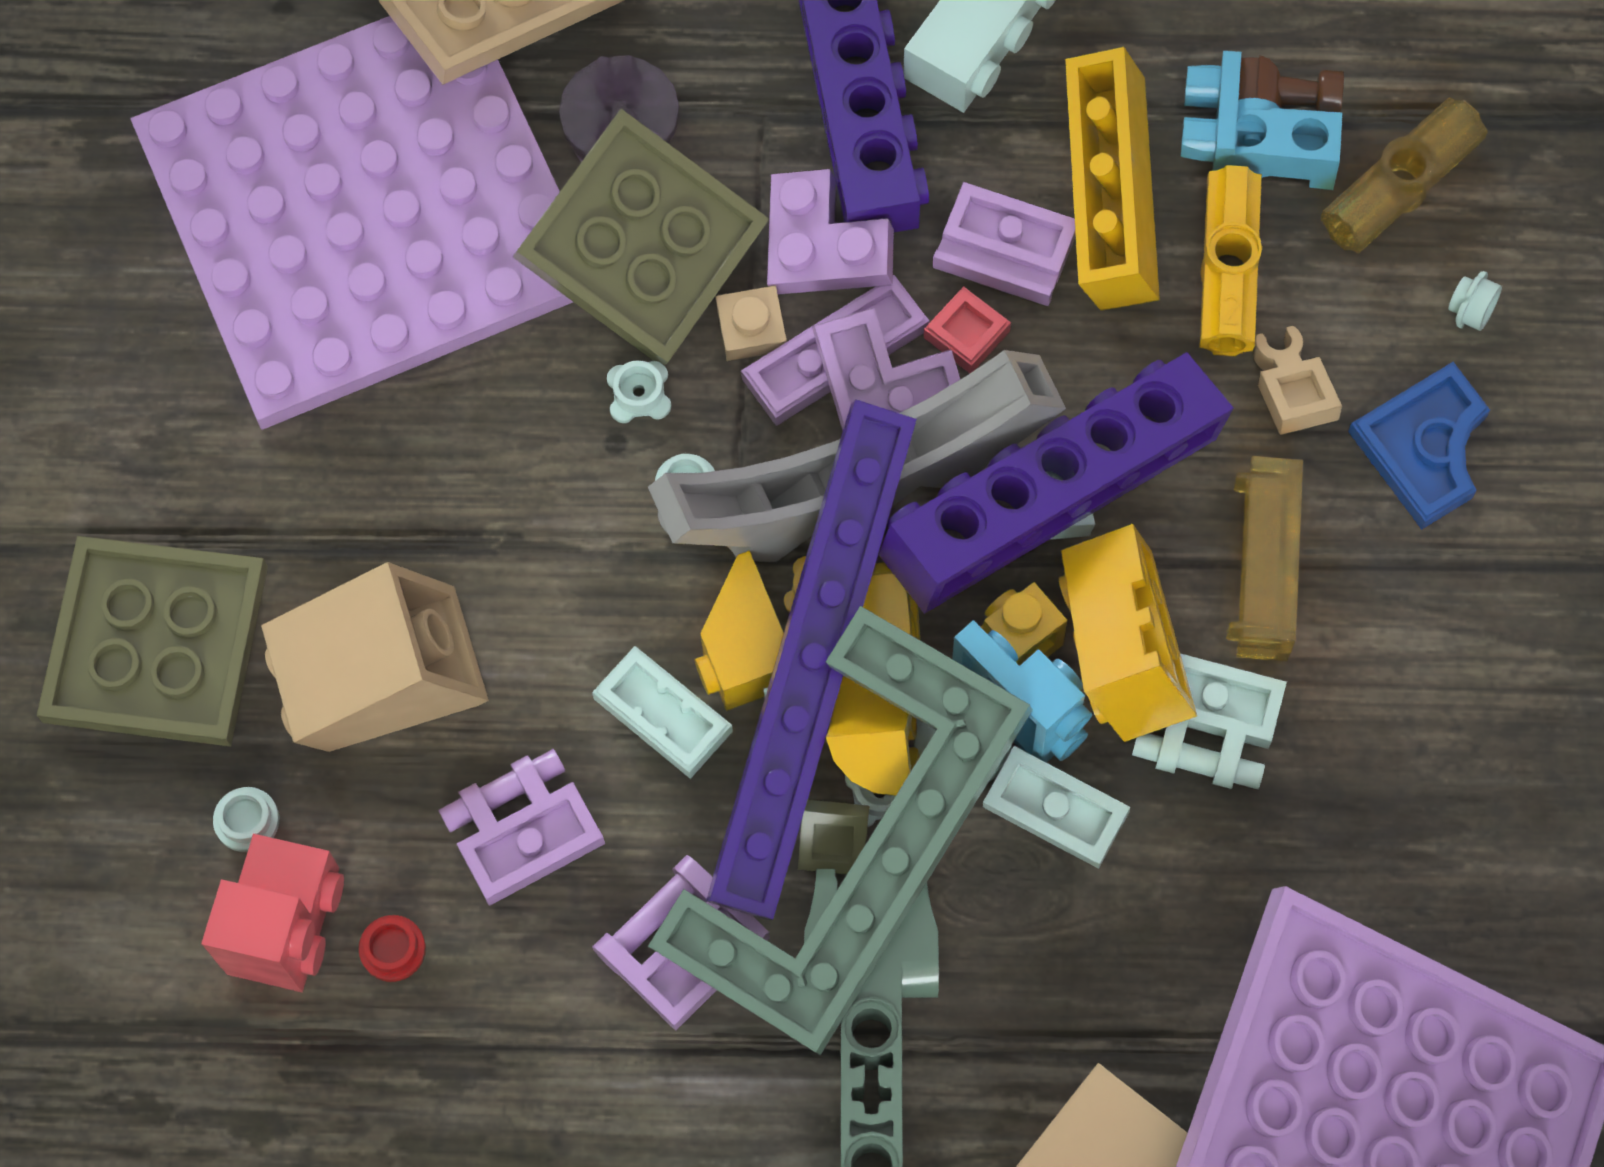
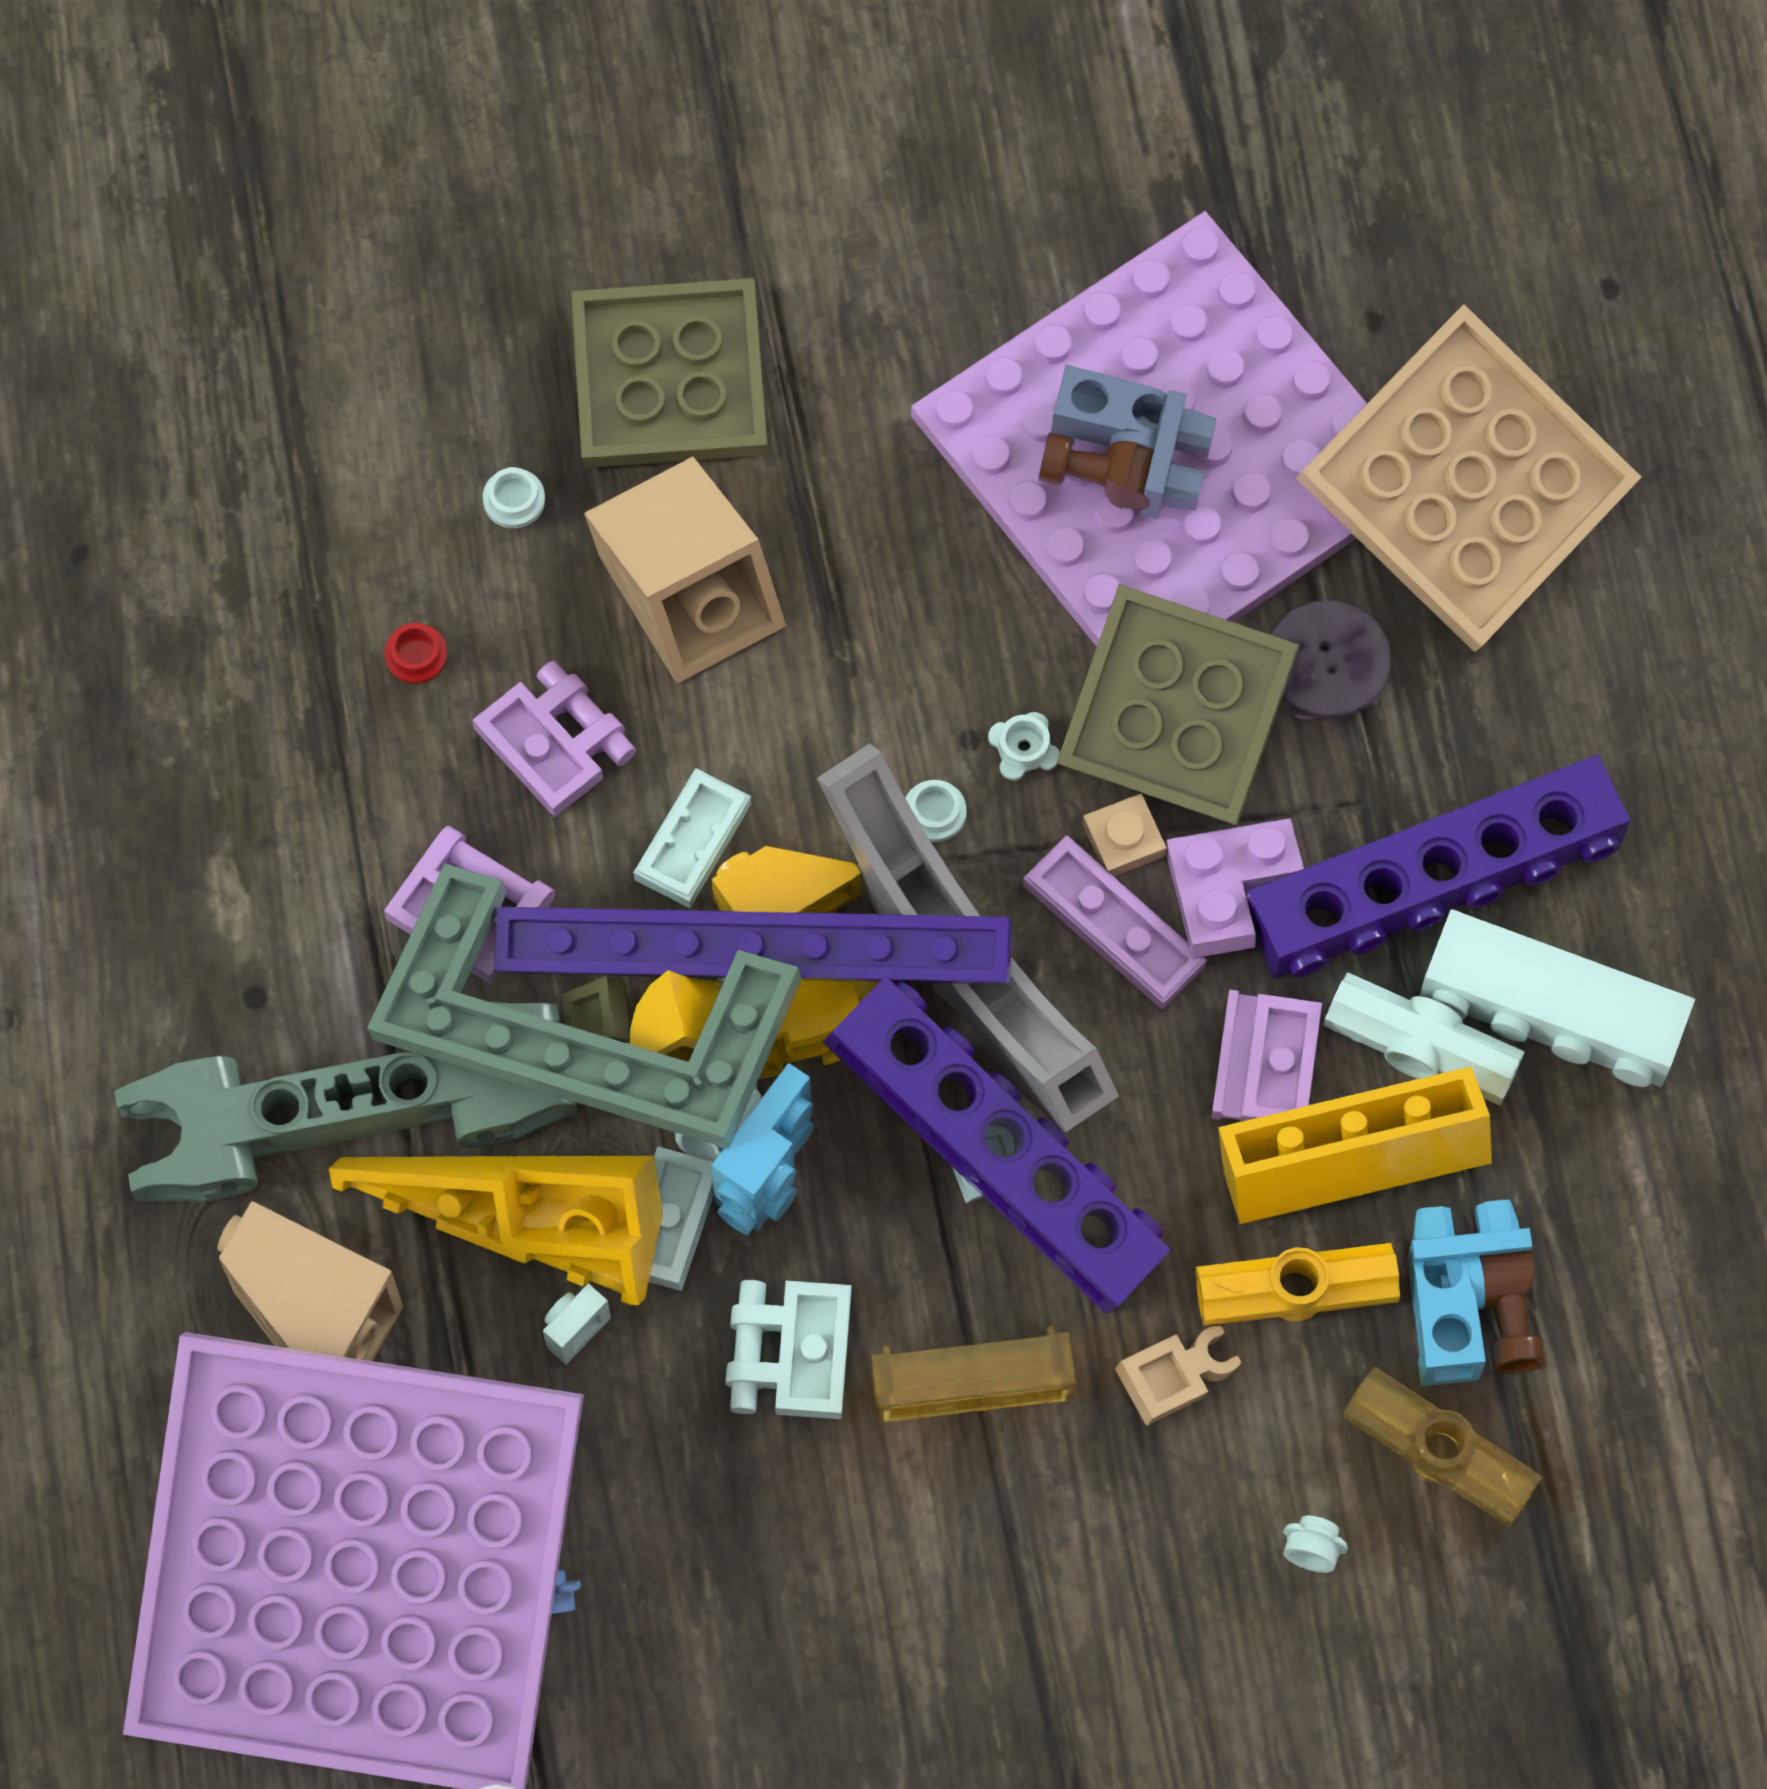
camera: 75 degrees right, 0 degrees up
coral brick [201,833,344,993] -> none
lavender plate [812,308,960,430] -> none
coral tile [924,286,1011,373] -> none
yellow brick [981,582,1067,666] -> none
yellow wedge [1059,524,1197,742] -> none
blue tile [1348,362,1490,530] -> none
none -> yellow wedge [329,1156,663,1306]
none -> light aqua plate [543,1283,611,1364]
none -> sand blue hips [1038,364,1217,519]
none -> light aqua piece [1323,972,1524,1106]

